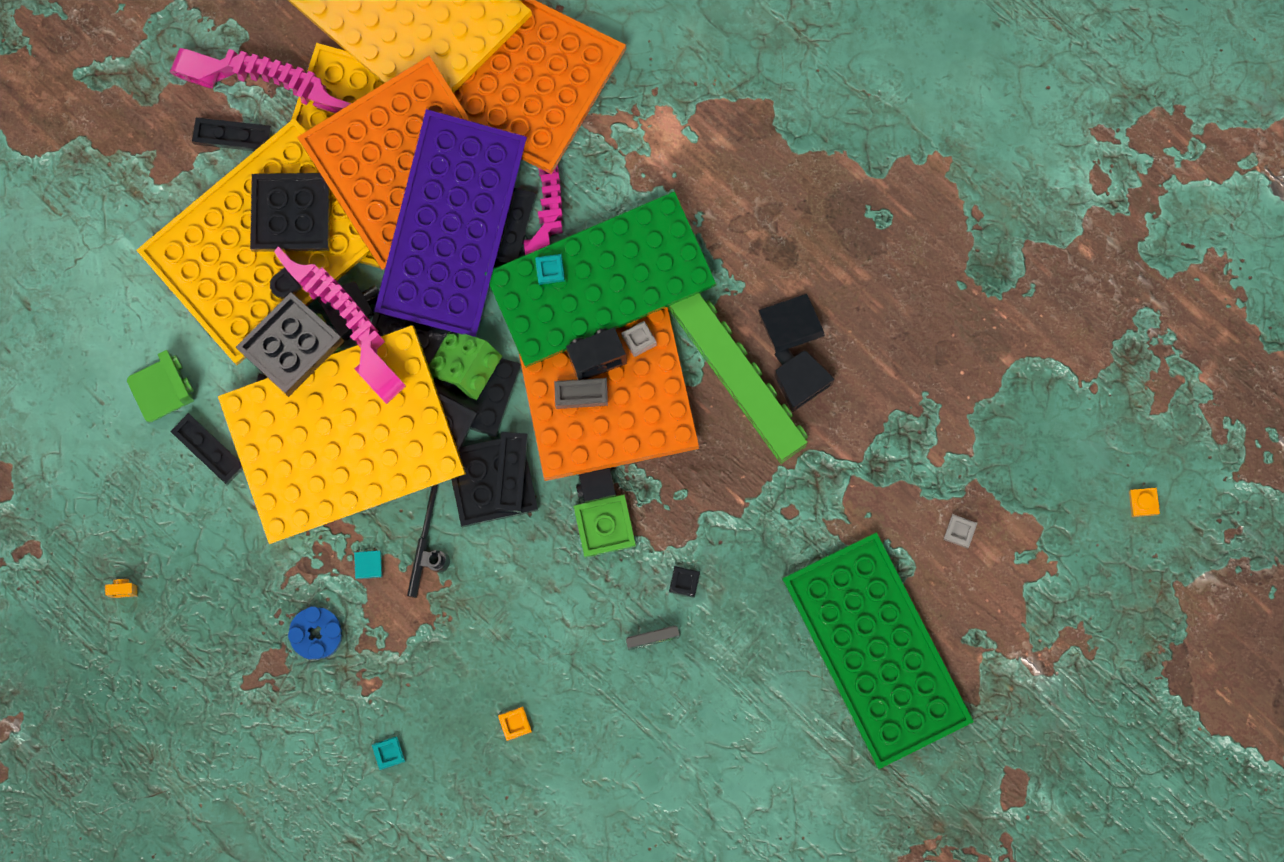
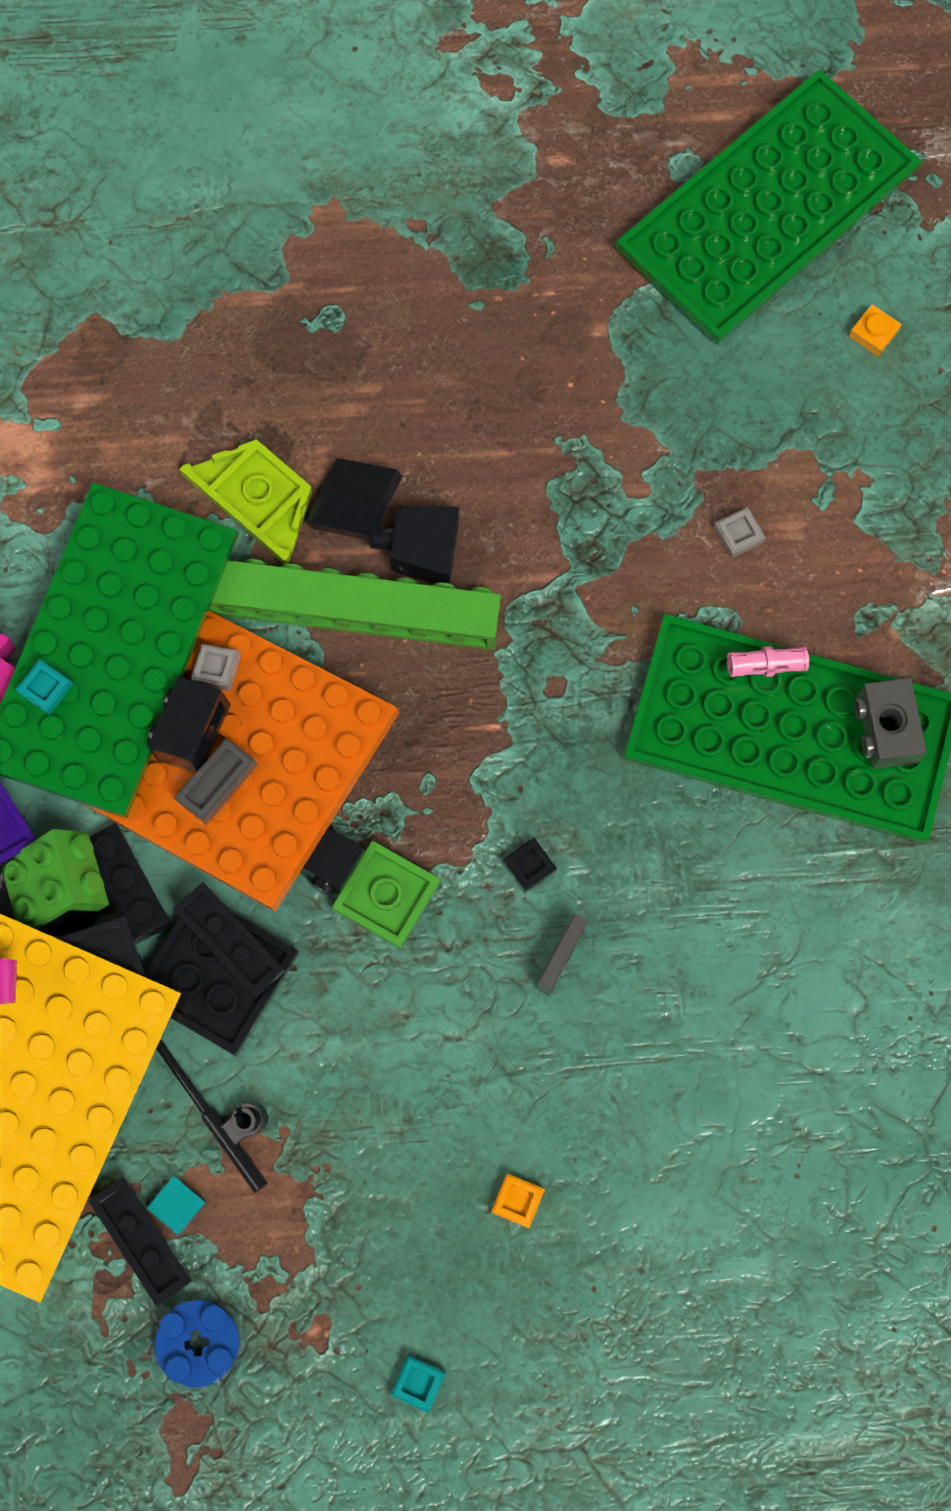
camera: 55 degrees left, 5 degrees down
none -> black plate [88,1177,193,1306]
none -> lime wing [179,439,312,564]
none -> green plate [615,69,922,345]
none -> bright pink pin [727,646,809,677]
none -> dark grey brick [854,678,927,770]

